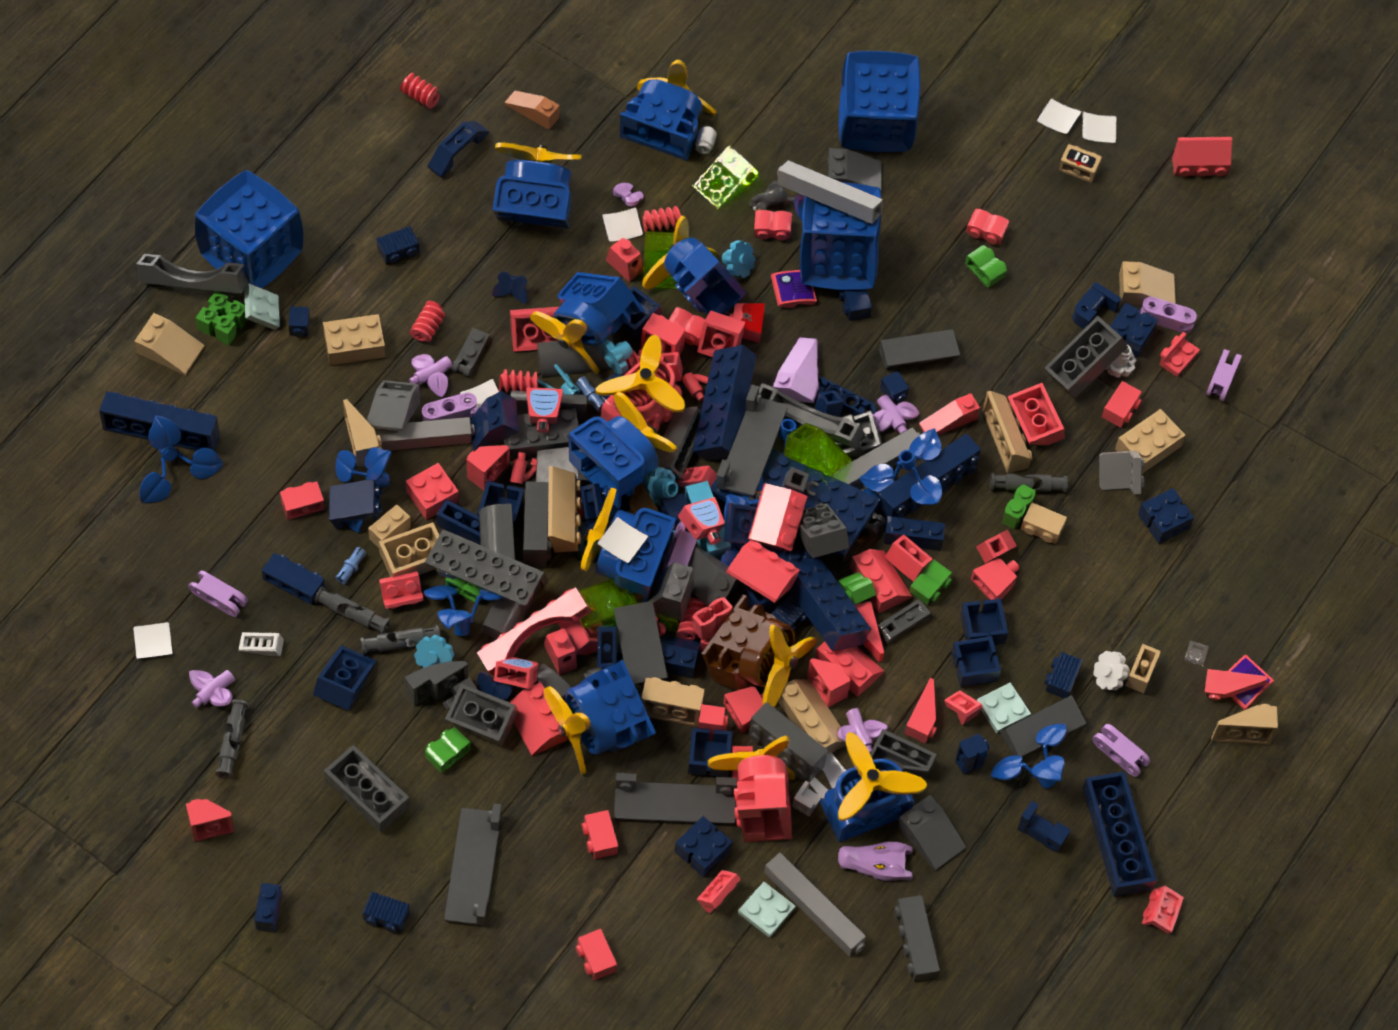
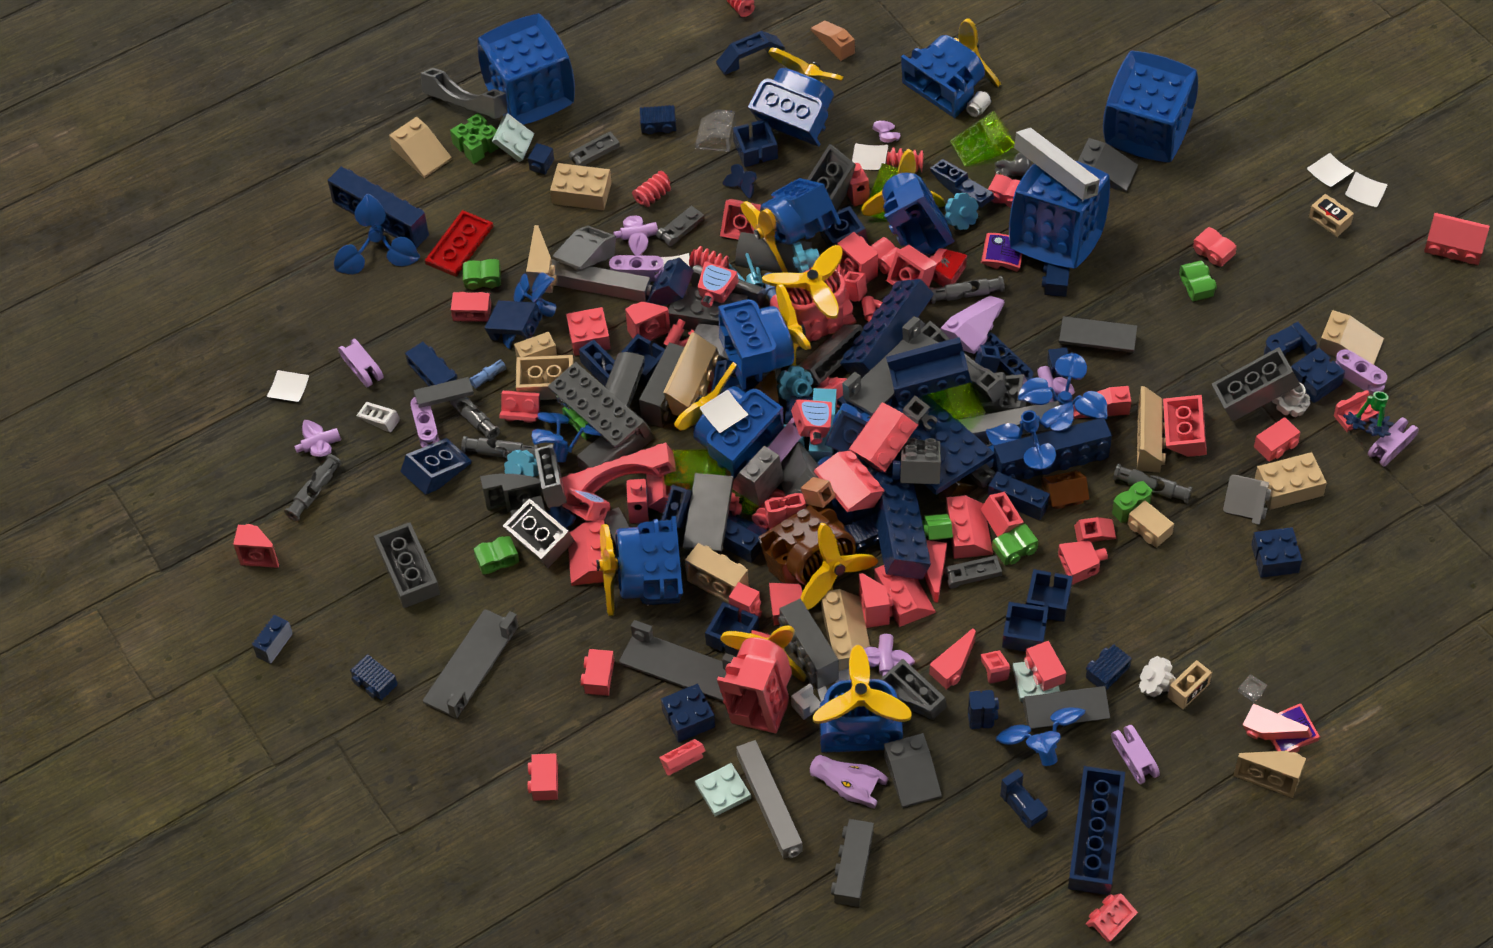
camera: 30 degrees right, 5 degrees down
none -> lavender piece [411,397,439,448]
none -> dark grey tile [414,377,474,408]
none -> red tile [425,210,494,277]
none -> bright green brick [463,259,501,290]
none -> dark grey brick [534,444,567,508]
none -> dark grey plate [569,132,620,166]
none -> clear slope [695,109,736,152]
none -> dark blue piece [733,119,778,167]
none -> nougat brick [801,477,836,508]
none -> dark grey slope [807,144,856,211]
none -> dark blue panel [886,337,972,402]
none -> dark blue tile [892,460,901,480]
none -> dark grey piece [929,276,1005,304]
none -> dark blue slope [930,159,994,208]
none -> blue plant [1018,353,1108,420]
none -> coral brick [1024,641,1066,691]
none -> reddish brown slope [1040,470,1090,509]
none -> plant [1343,391,1394,438]

